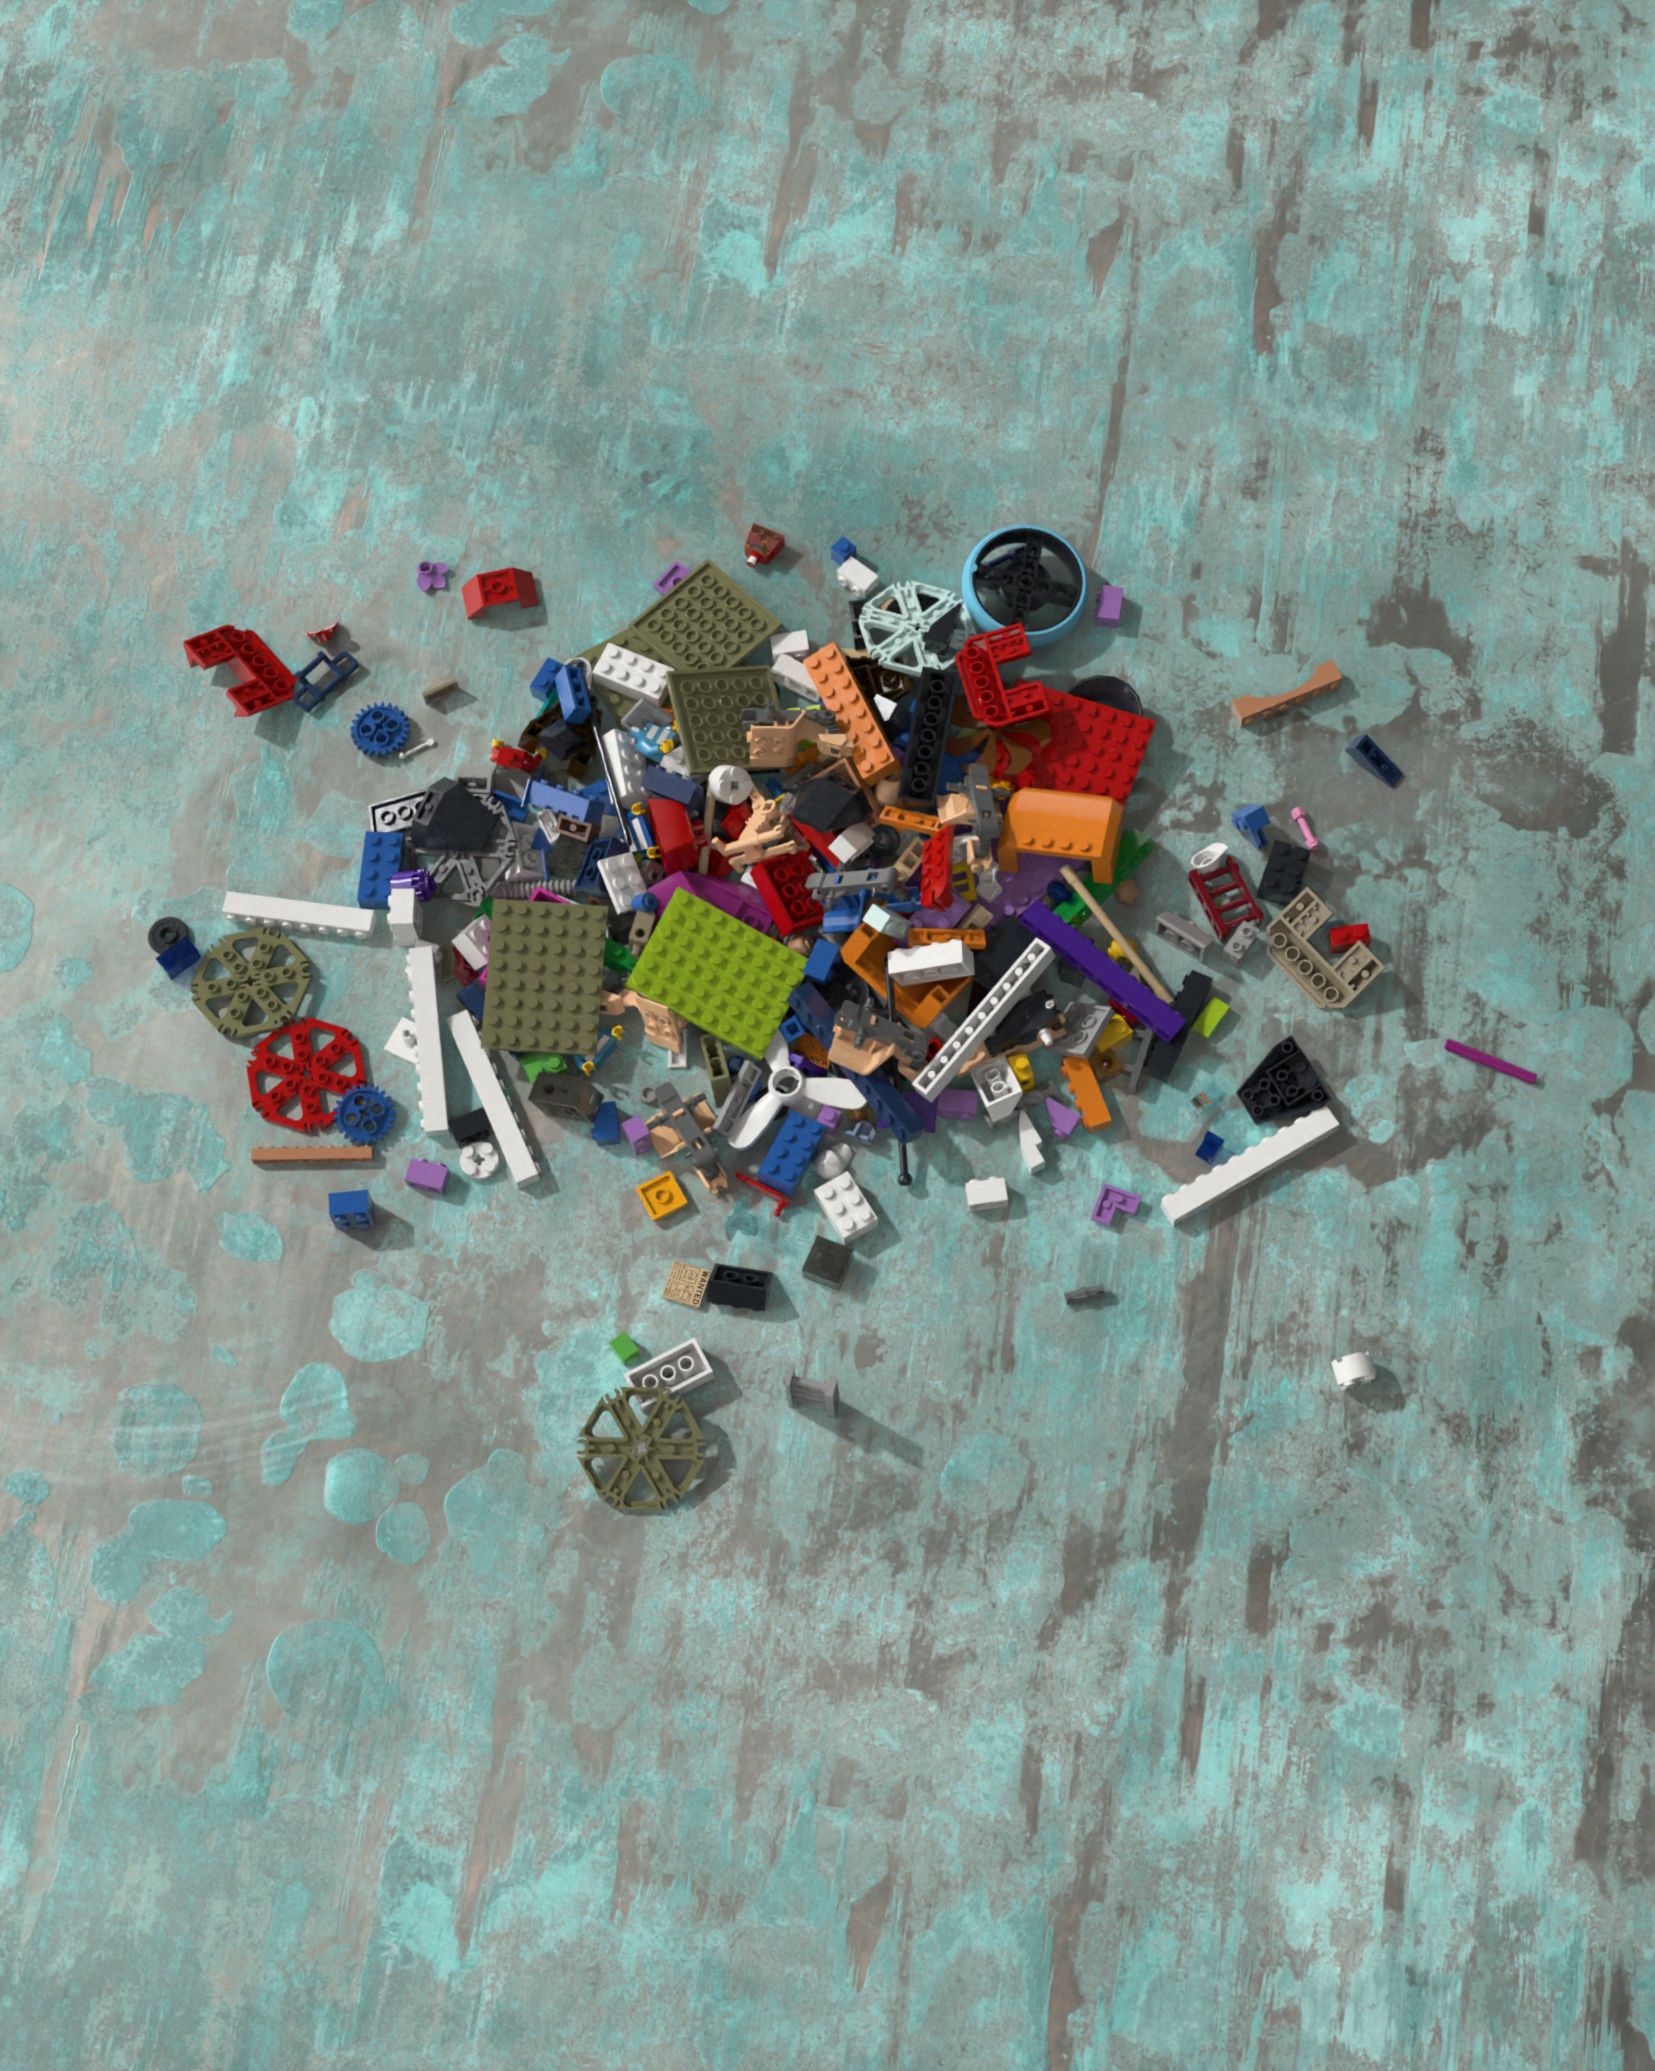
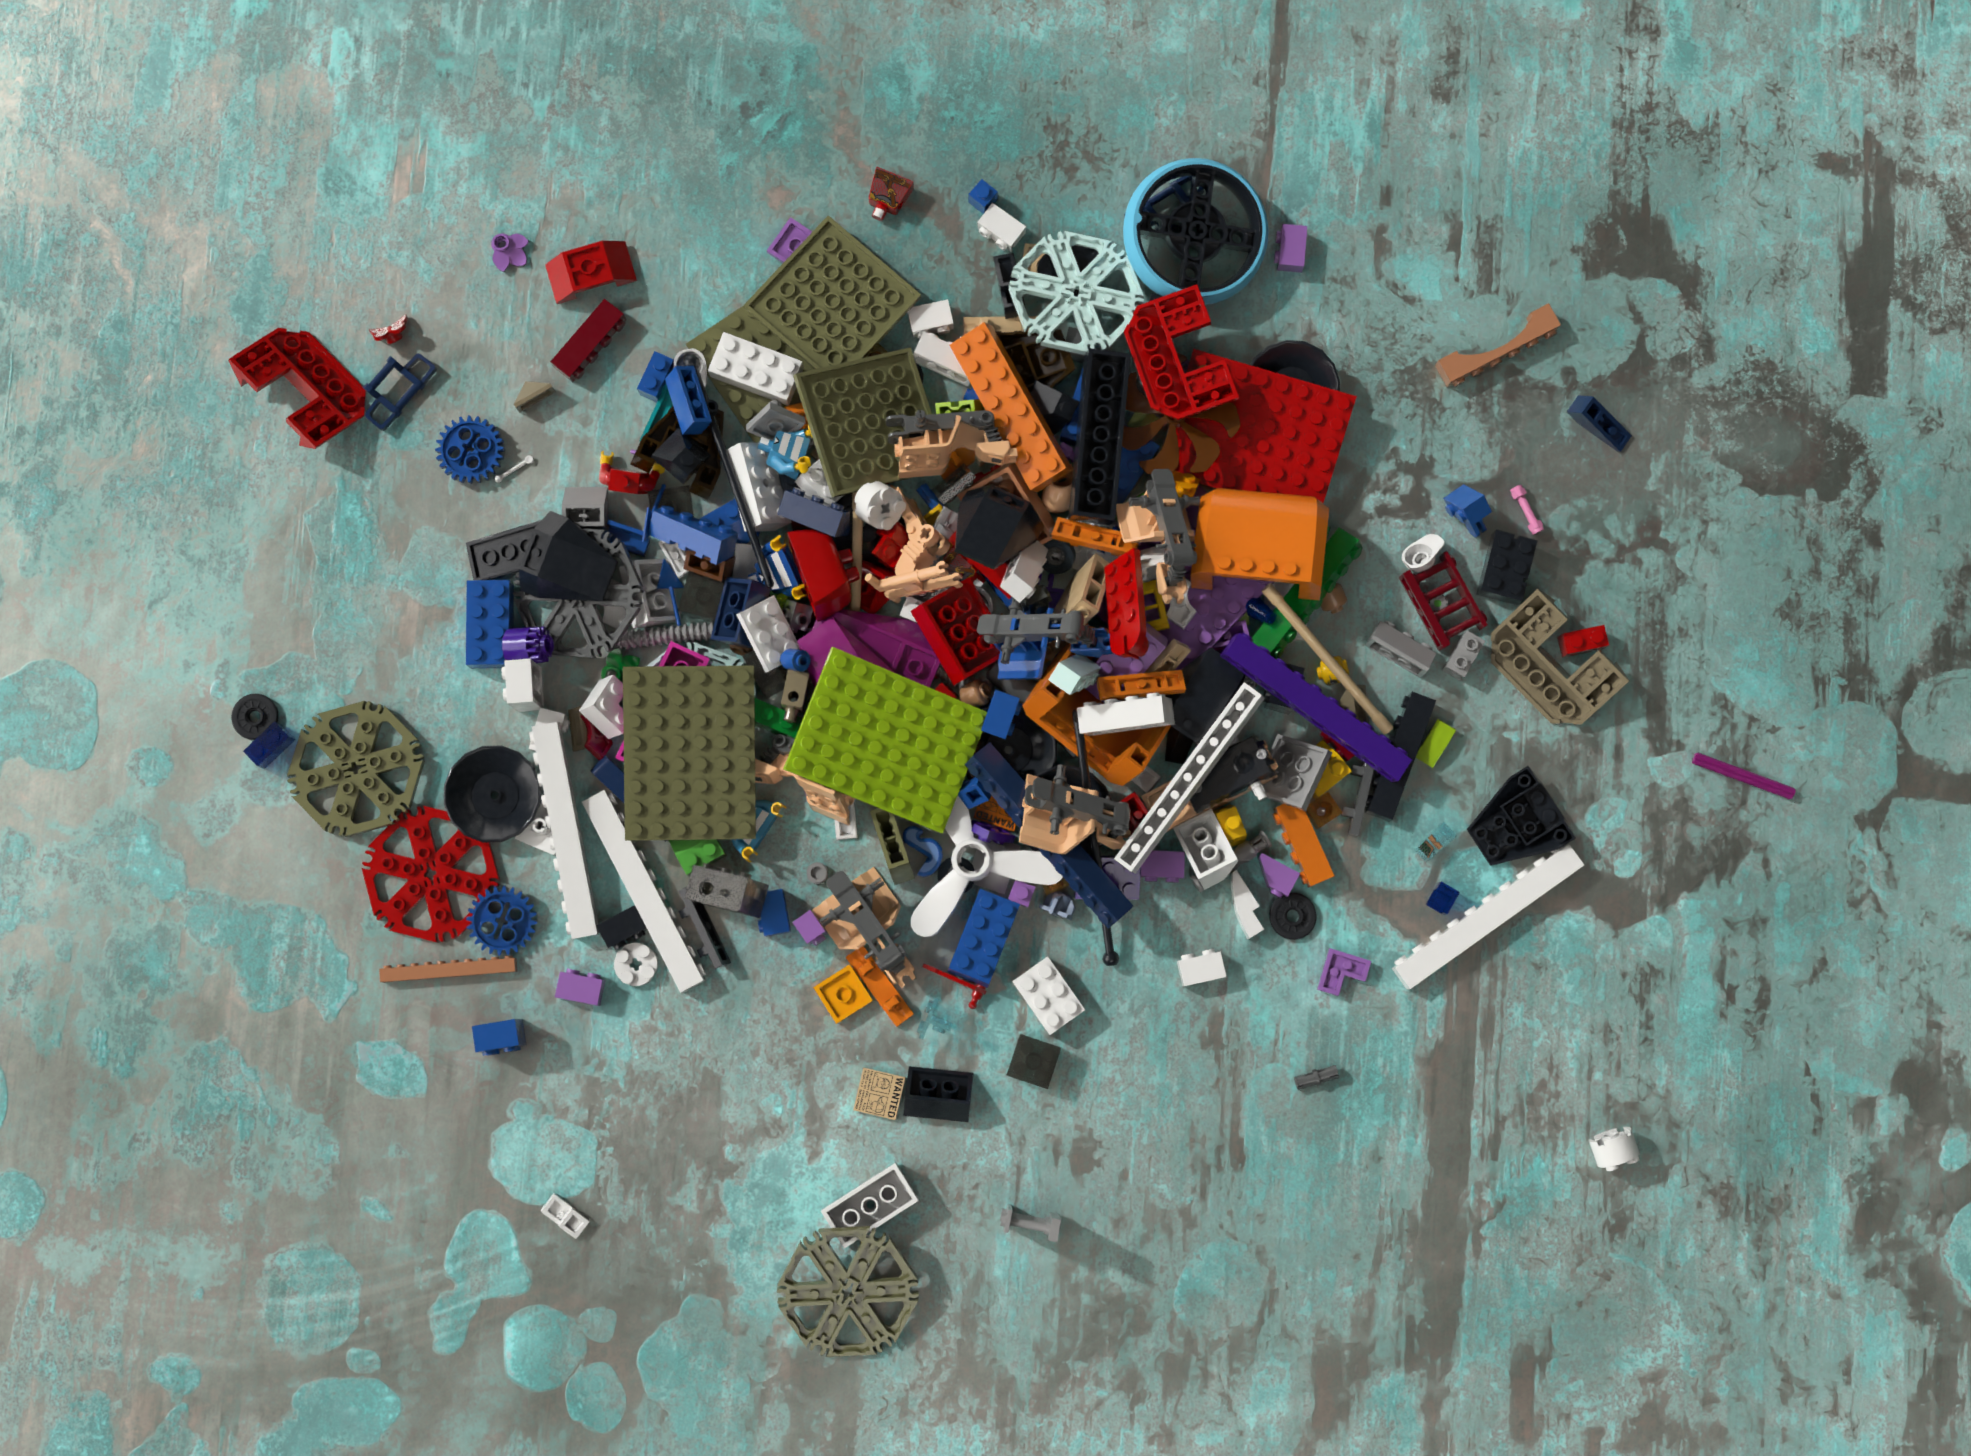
camera: 10 degrees left, 15 degrees up
white brick [222,891,376,939] -> none
bright green brick [609,1331,640,1366] -> none
light grey hinge [713,1060,762,1138] -> none
white piece [814,1142,852,1180] -> none
black slope [922,603,962,656] -> none
none -> black dish [444,745,541,843]
none -> white slope [541,1193,590,1239]
none -> dark red brick [550,298,627,383]
none -> black hinge [678,885,731,969]
none -> orange hinge [845,946,914,1027]
none -> black wheel [1269,892,1317,940]

